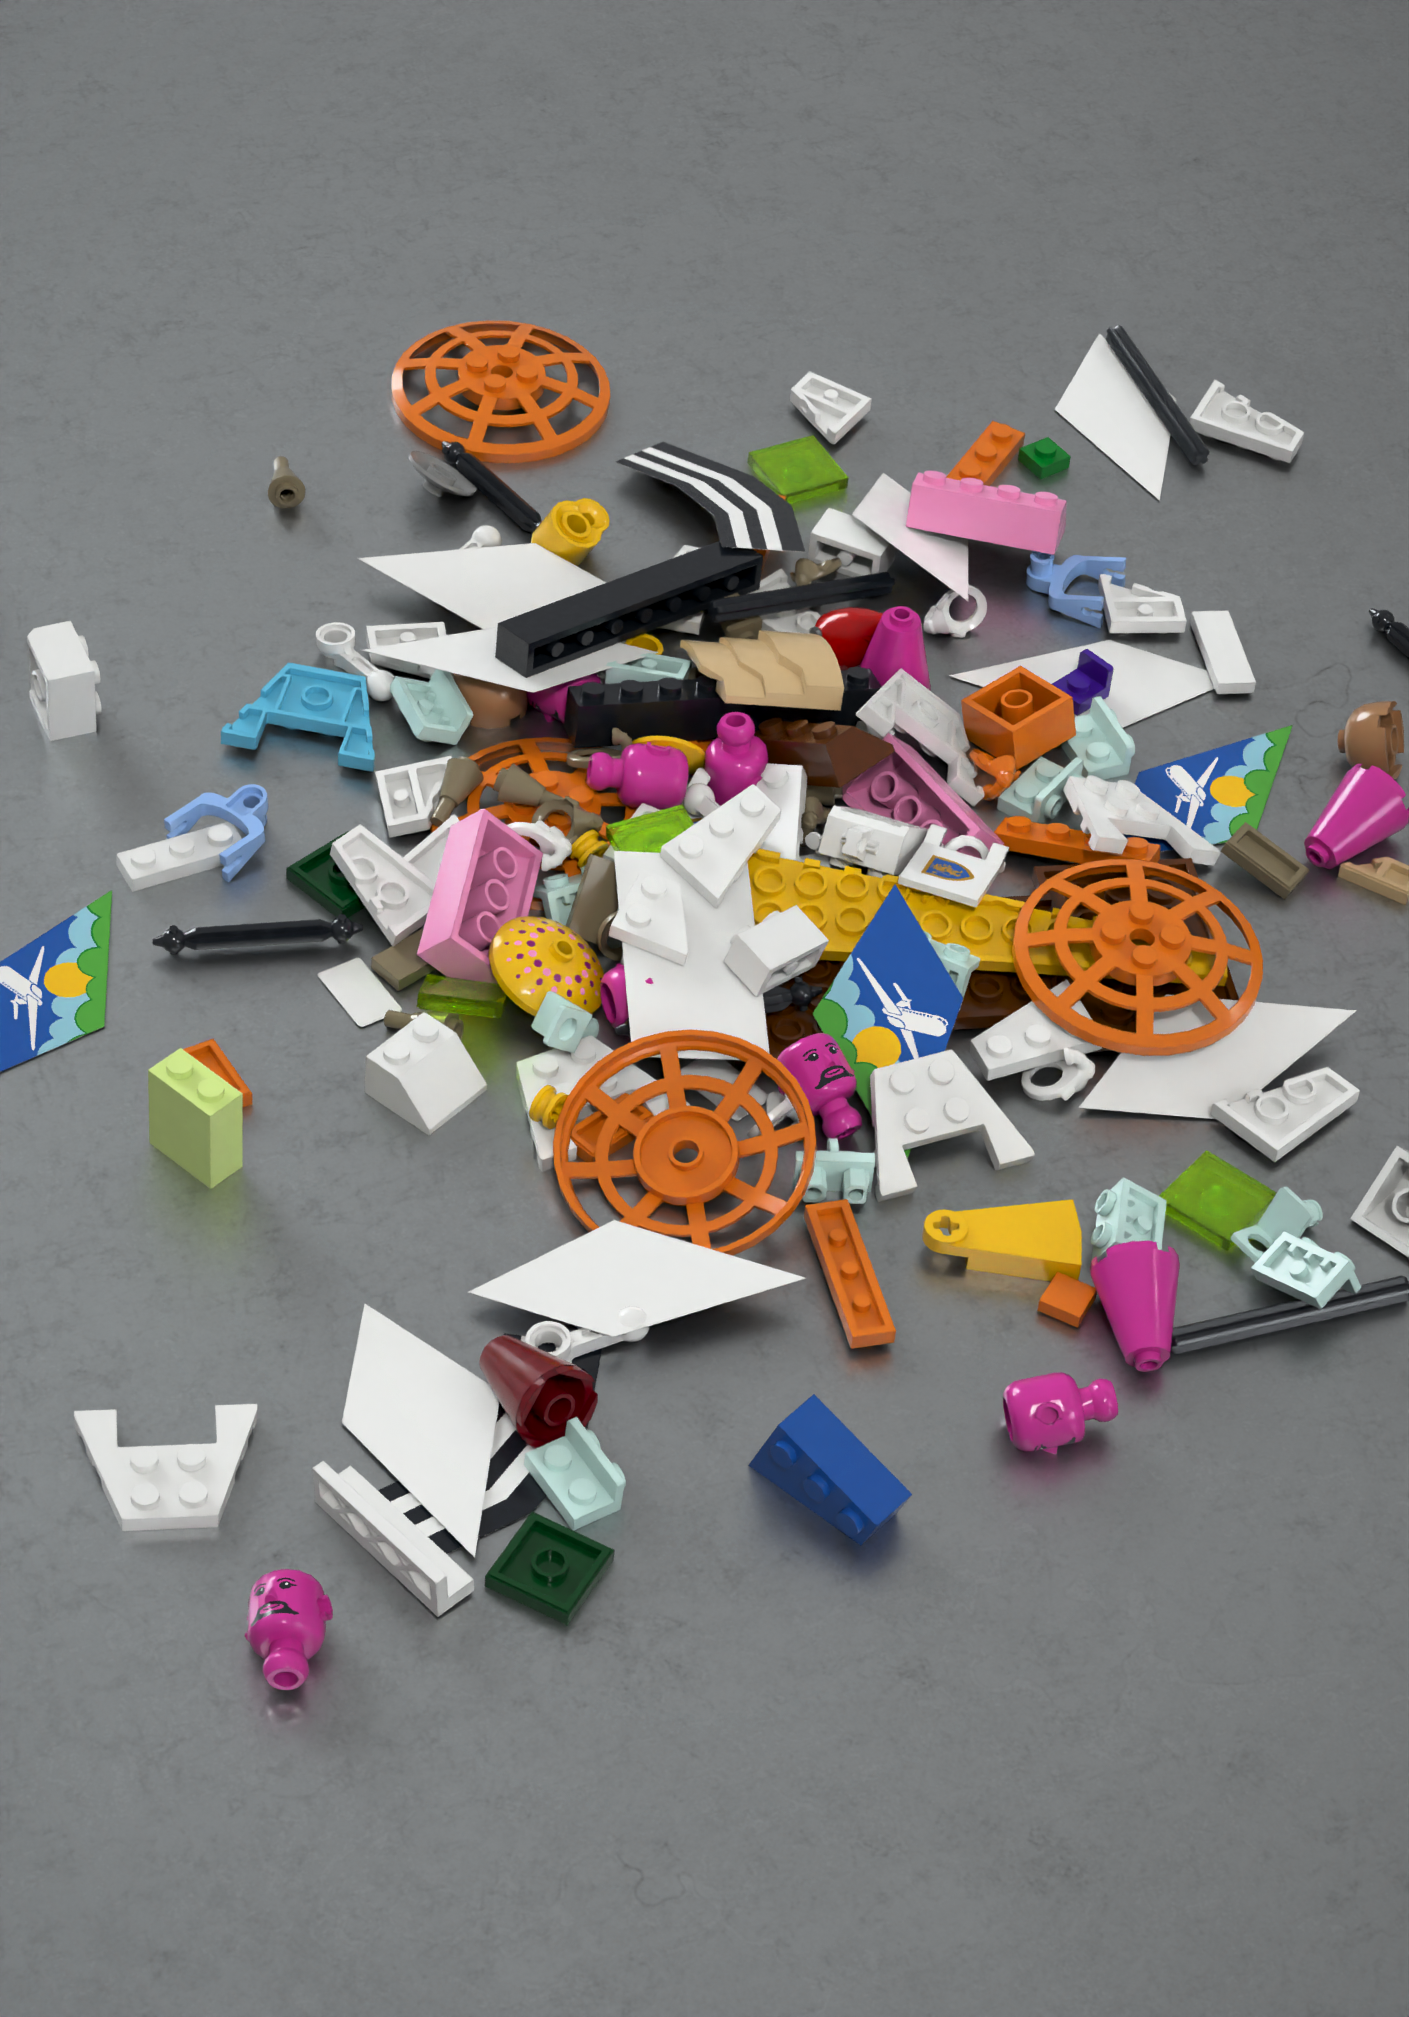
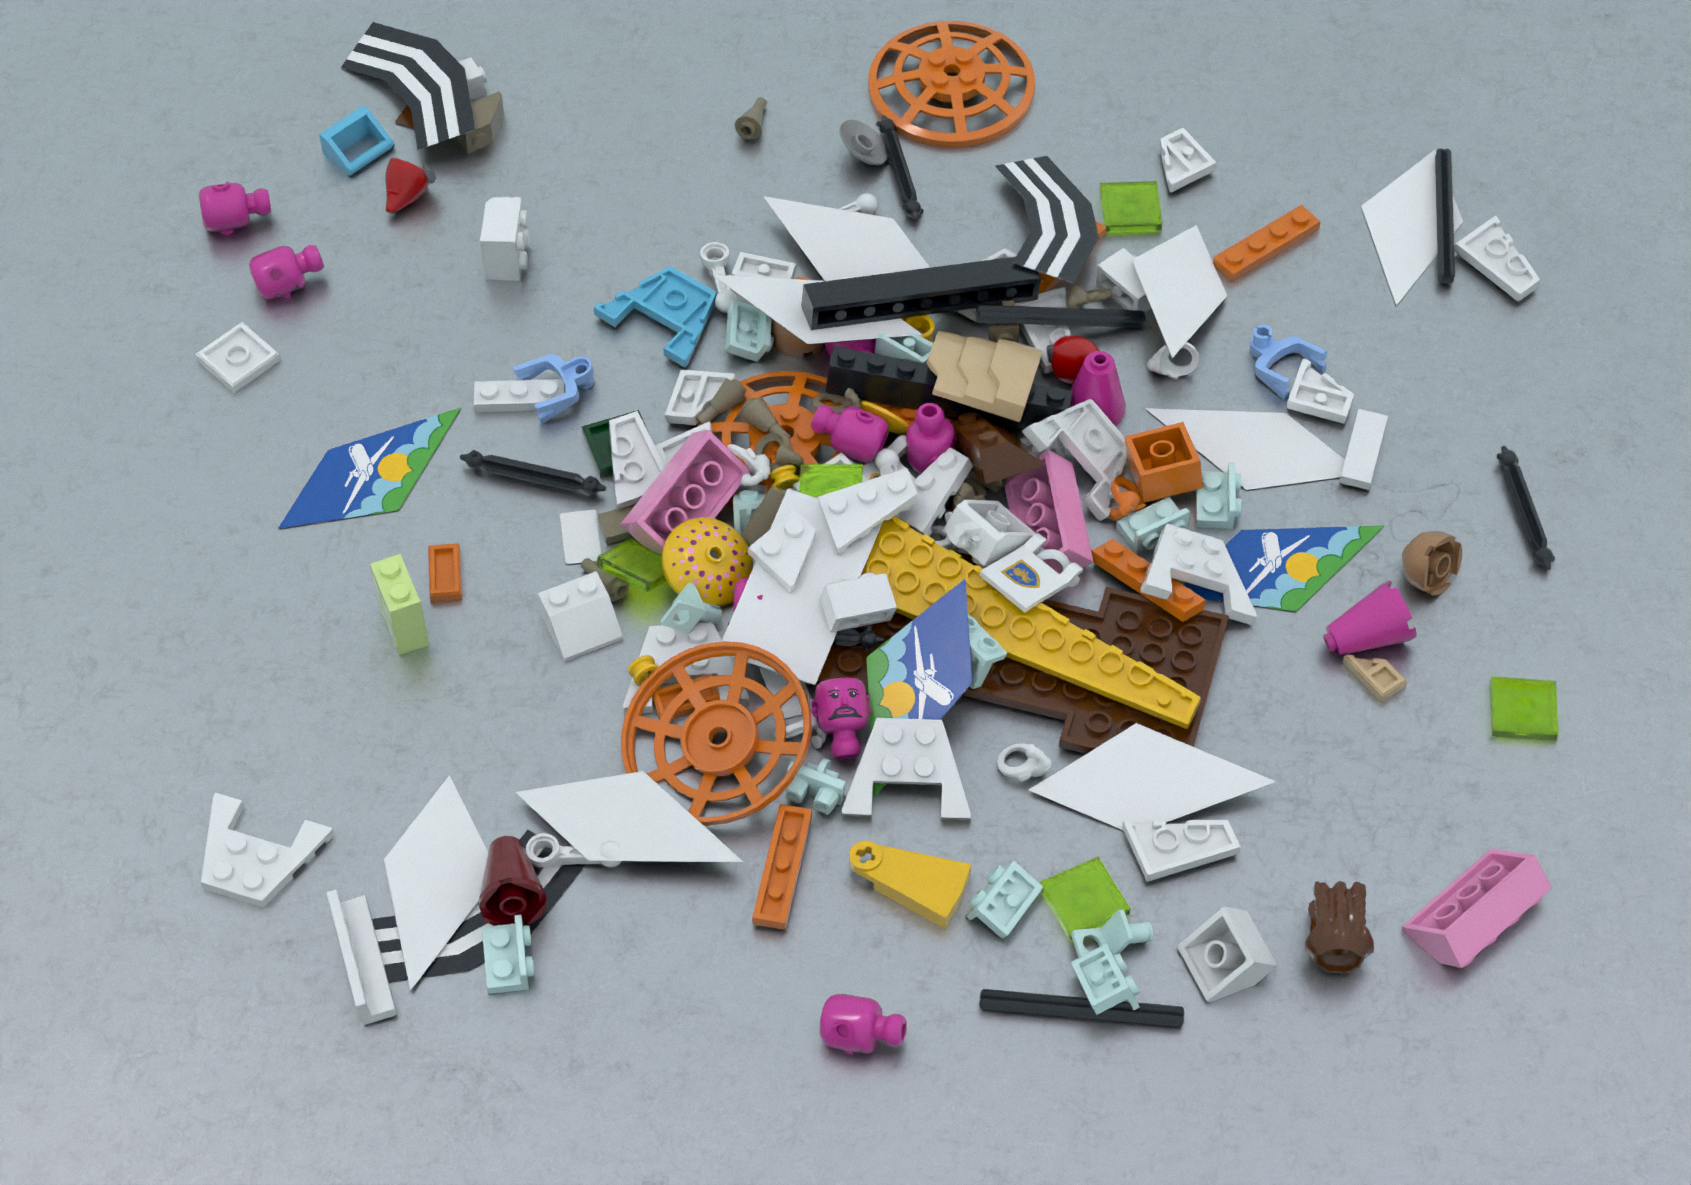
camera: 30 degrees right, 10 degrees up
dark pink piece [244,1569,333,1690] -> none
dark green tile [484,1511,615,1626] -> none
yellow piece [531,498,610,566] -> none
blue wedge [748,1394,912,1546] -> none
bright pink slope [906,471,1067,555] -> none
white wing [969,979,1102,1081] -> none
orange dish [1012,859,1263,1056] -> none
green plate [1018,437,1071,480] -> none
orange tile [1037,1272,1097,1328] -> none
dark purple bracket [1052,649,1114,716] -> none
dark pink cone [1090,1241,1180,1372] -> none
dark tan tile [1220,822,1310,900] -> none

